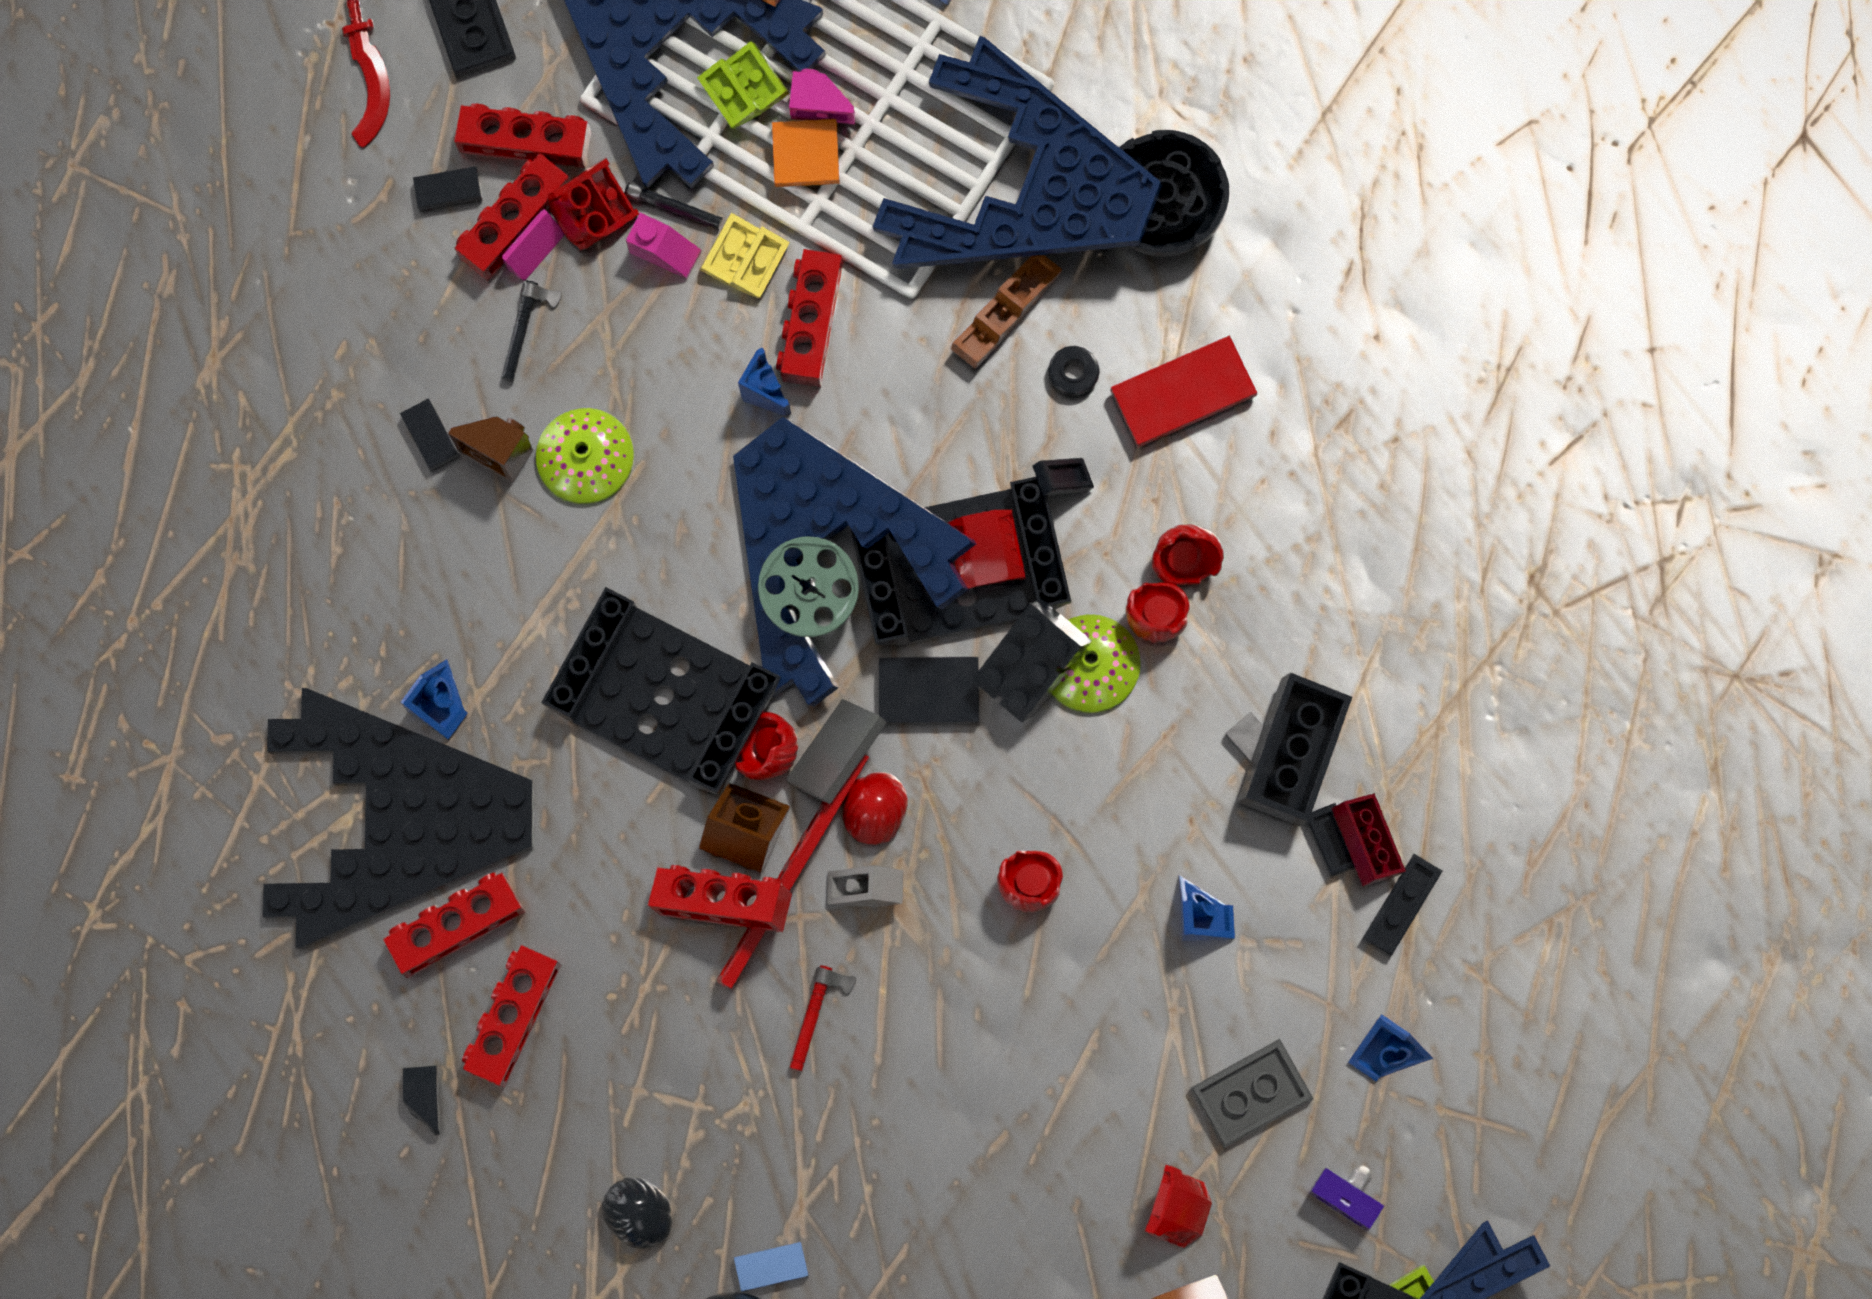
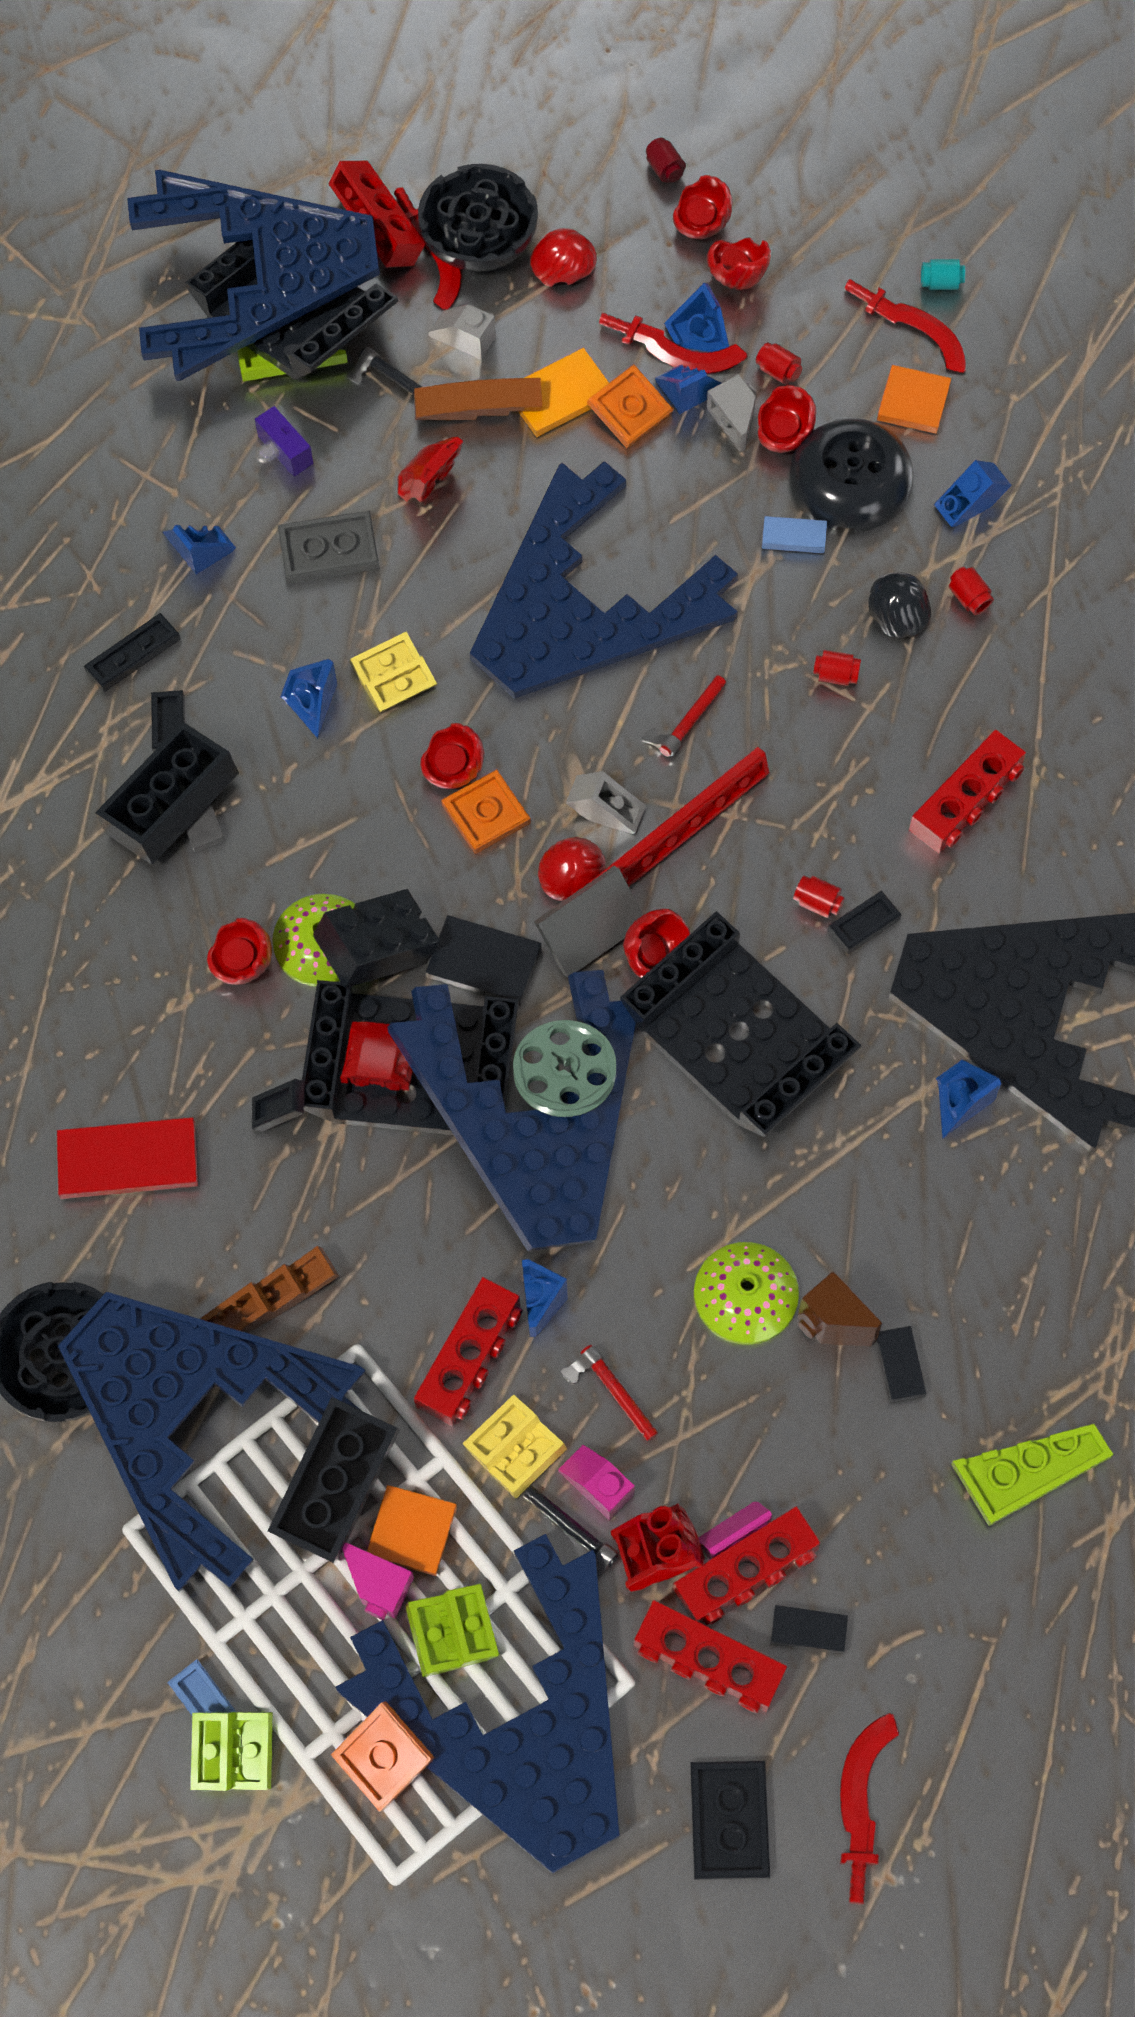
camera: 165 degrees left, 10 degrees down
red brick [383,872,525,978] -> none
black slope [403,1065,441,1135] -> none
black piece [501,280,562,381] -> none
red brick [648,865,792,932] -> none
reddish brown slope [699,782,791,873] -> none
black piece [1048,345,1100,396] -> none
red piece [1152,524,1224,585] -> none
dark red piece [1332,793,1406,886] -> none
none -> black brick [268,1397,400,1563]
none -> light yellow slope [350,631,437,713]
none -> orange tile [441,769,531,854]
none -> dark blue wing [470,461,738,699]
none -> red piece [561,1345,658,1442]
none -> red brick [793,875,845,919]
none -> red brick [813,650,861,686]
none -> black tile [828,890,902,954]
none -> red brick [948,567,994,615]
none -> lime wing [951,1424,1114,1526]

